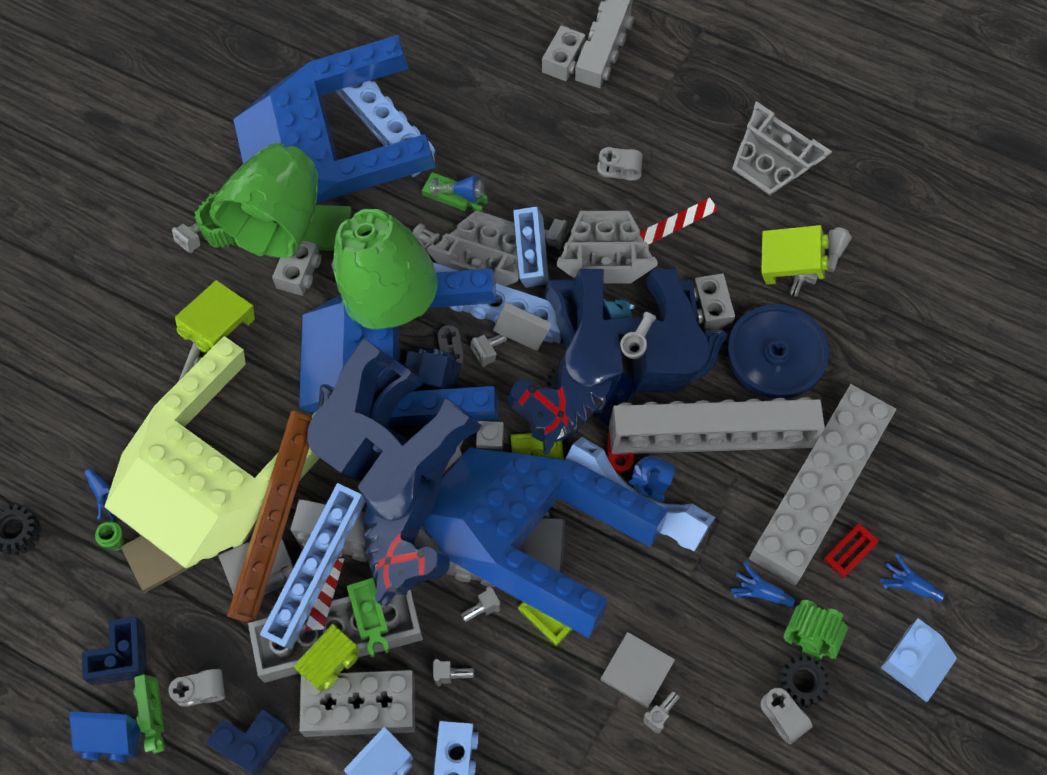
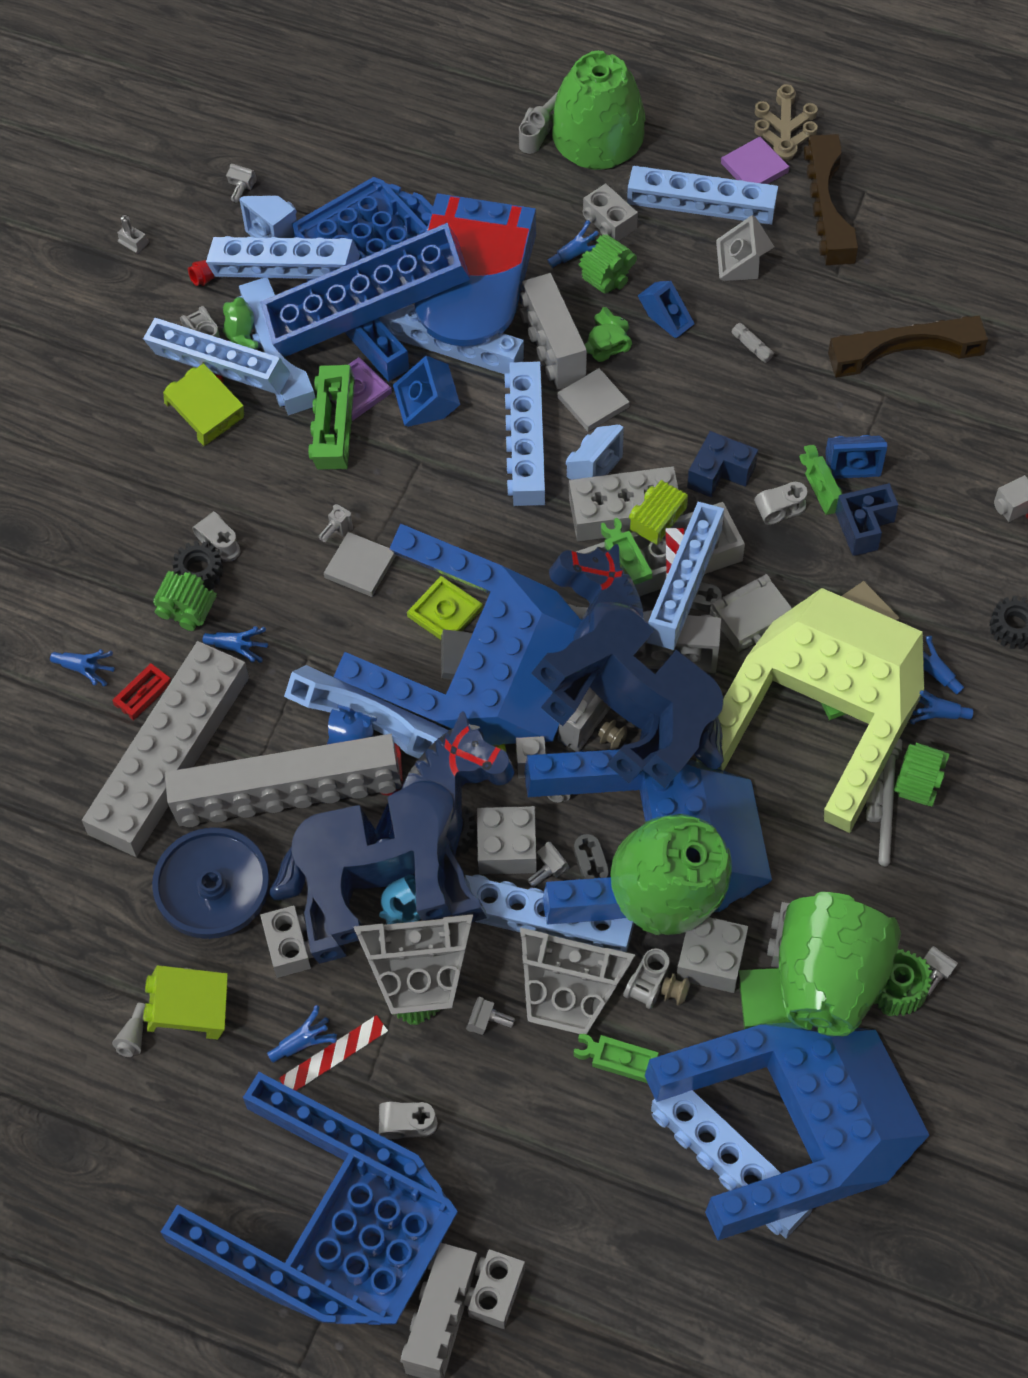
camera: 175 degrees right, 5 degrees down
bright green cone [95,522,125,551] -> none
lime panel [175,280,255,352] -> none
dark orange tile [227,411,312,623] -> none
dark blue brick [405,348,462,390] -> none
piece [430,175,484,203] -> none
light grey piece [433,659,474,686] -> none
light grey tile [493,303,552,351] -> none
light blue brick [514,207,549,288] -> none
light grey bar [620,312,656,359] -> none
light grey wedge [732,101,832,195] -> none
light blue slope [880,619,957,702] -> none
none -> blue wedge [161,1072,458,1325]
none -> blue piece [267,1005,337,1063]
none -> light grey brick [477,806,536,875]
none -> bright green brick [894,743,949,807]
none -> blue piece [910,690,973,724]

